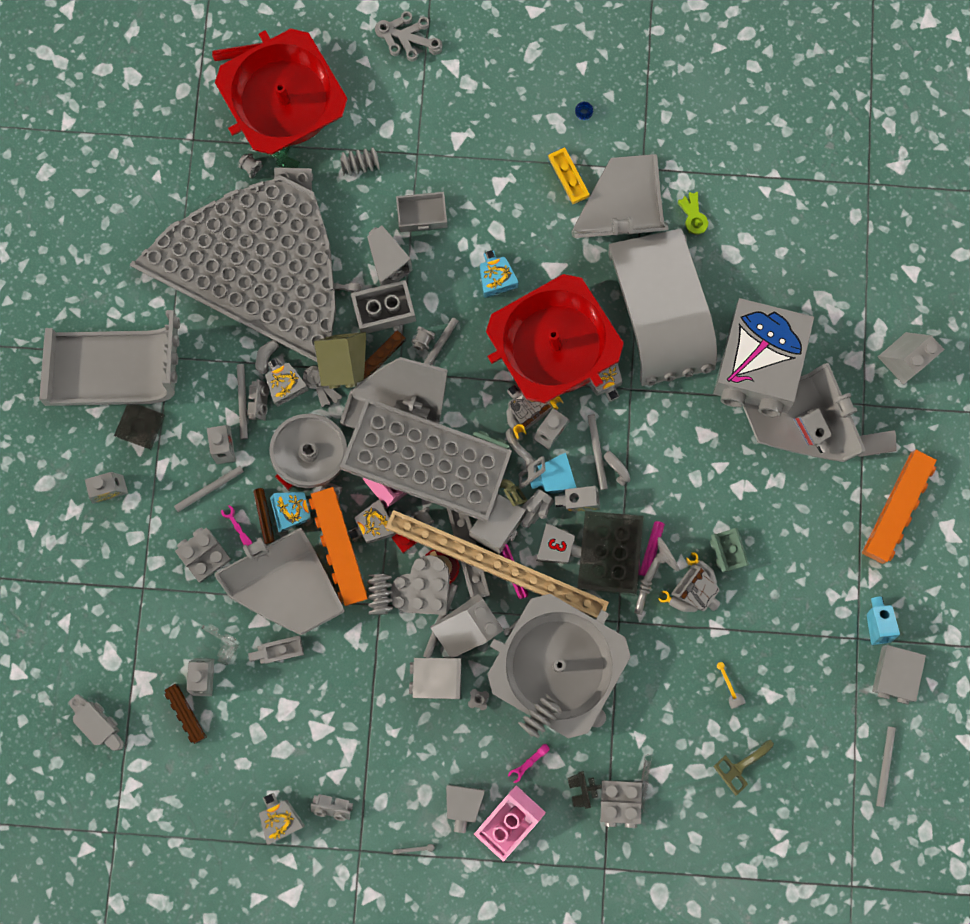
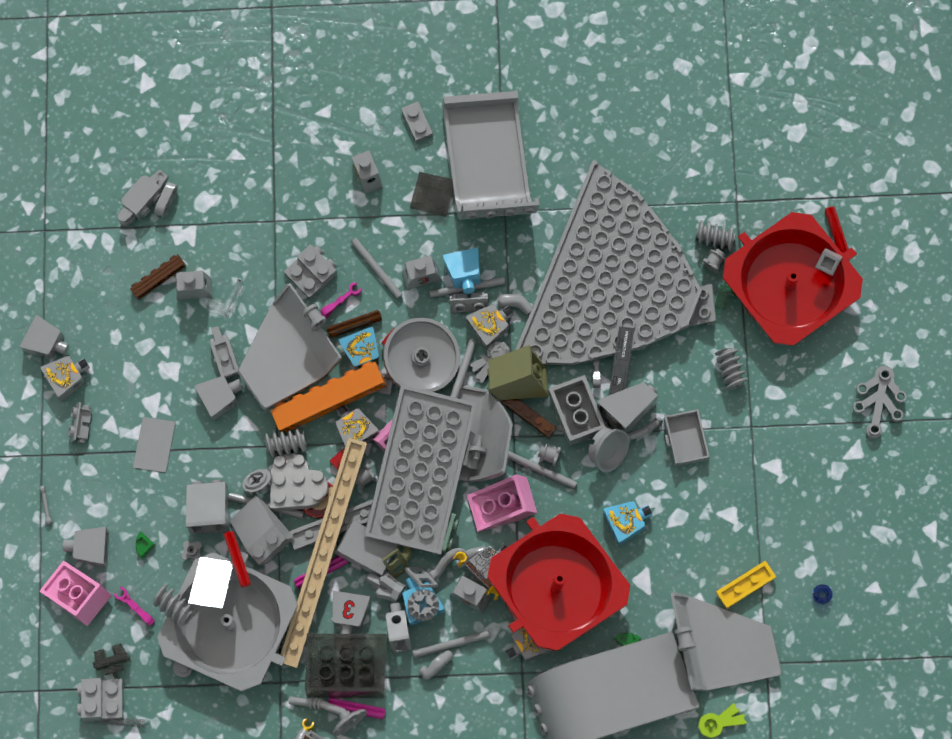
camera: 90 degrees right, 5 degrees down
none -> light grey torso [19,315,69,359]
none -> light grey sticker [133,417,176,473]
none -> green tile [136,531,155,559]
none -> light grey beam [154,182,178,217]
none -> white sticker [188,557,233,608]
none -> light grey torso [194,376,244,421]
none -> red axle [224,531,251,588]
none -> light grey gear [242,469,272,495]
none -> light grey plate [401,101,433,143]
none -> light grey gear [408,589,439,621]
none -> medium azure torso [443,247,481,294]
none -> light grey bar [450,339,477,398]
none -> bright pink slope [467,474,537,532]
none -> light grey piece [588,417,663,472]
none -> flat silver sticker [609,326,634,395]
none -> green tile [614,633,642,647]
none -> light grey piece [695,220,736,252]
none -> light grey slope [815,248,842,276]

